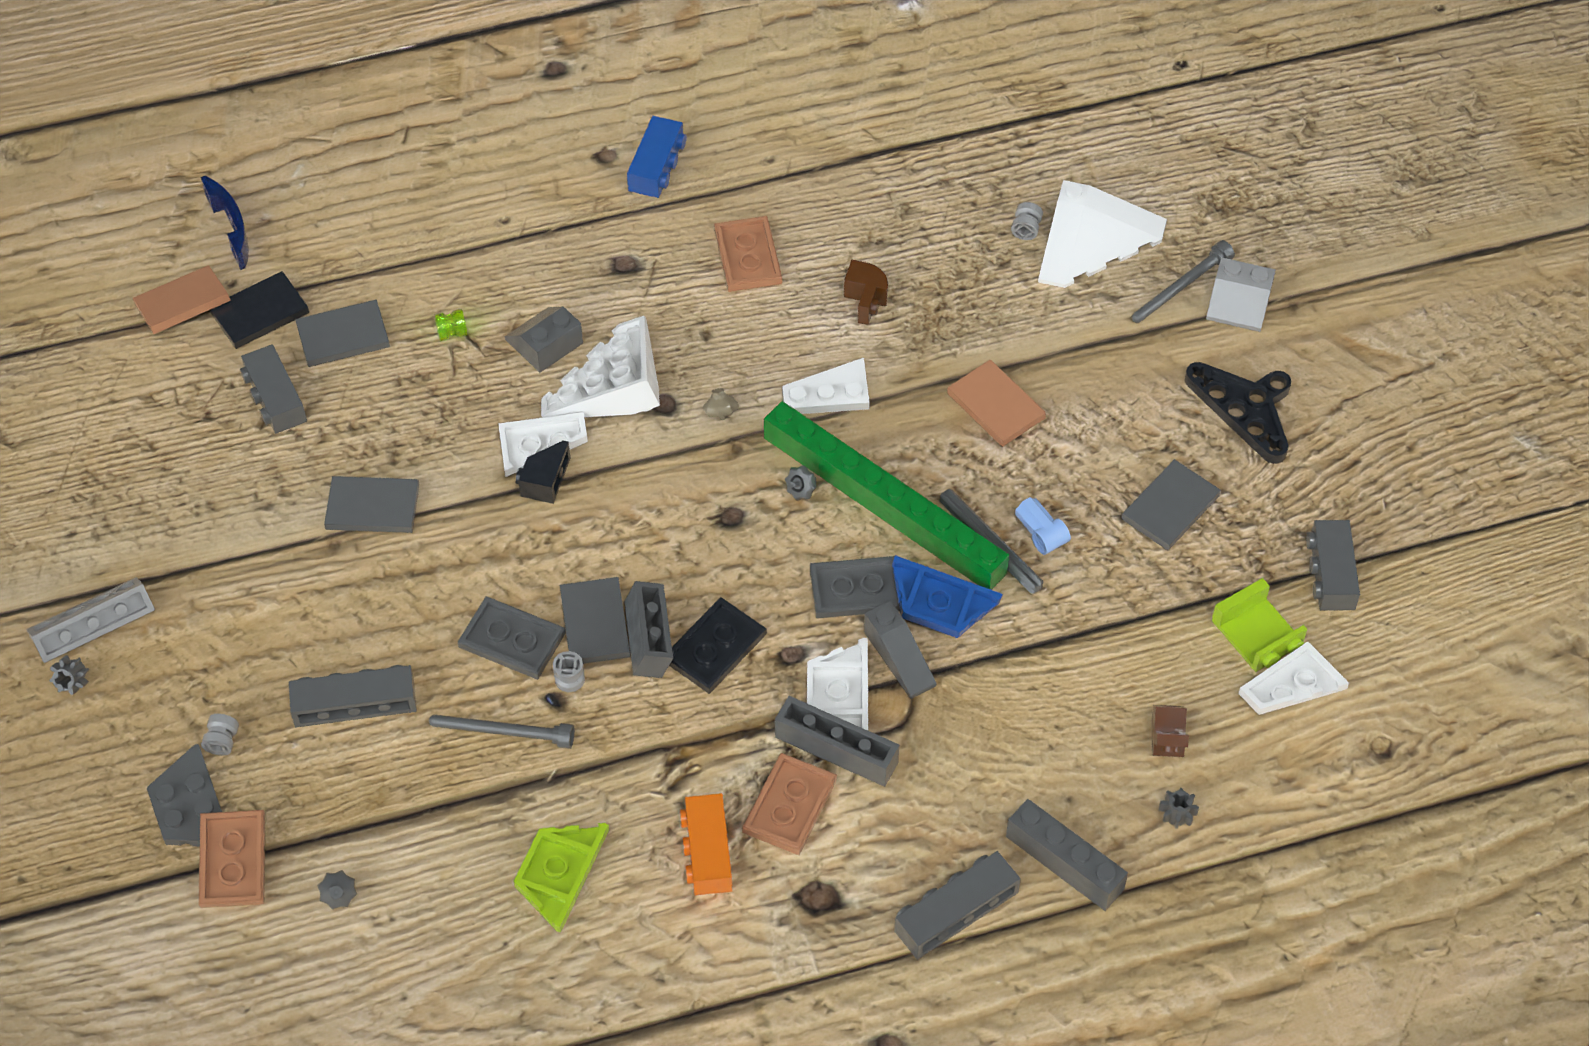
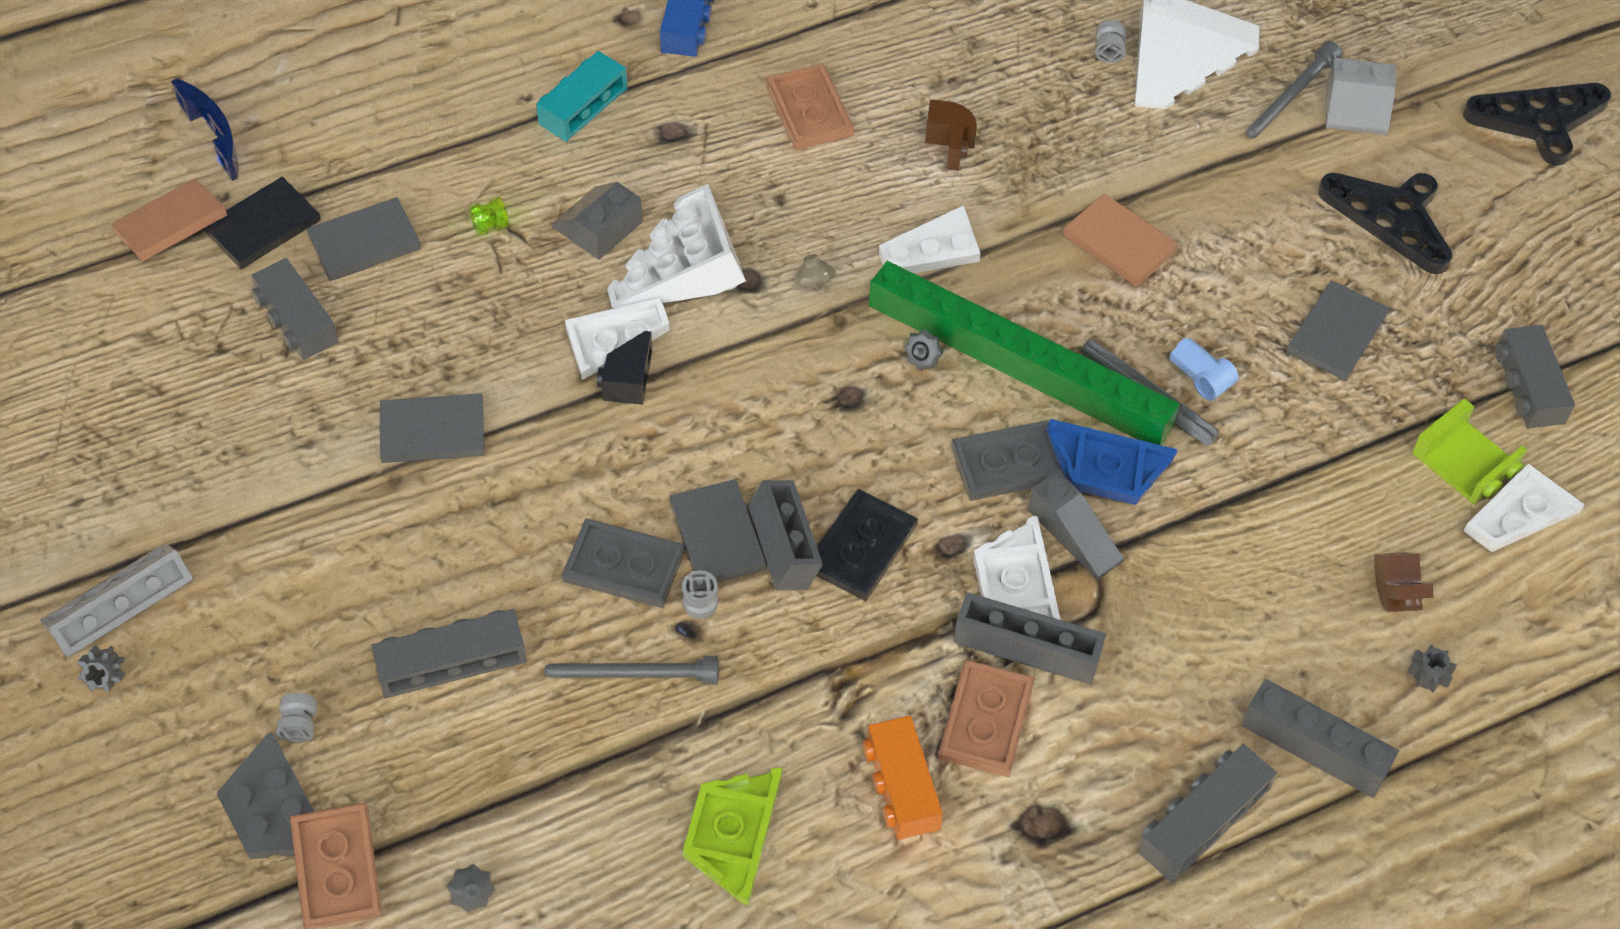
camera: 10 degrees left, 0 degrees up
none -> teal brick [536,50,627,142]
none -> black beam [1463,83,1611,166]

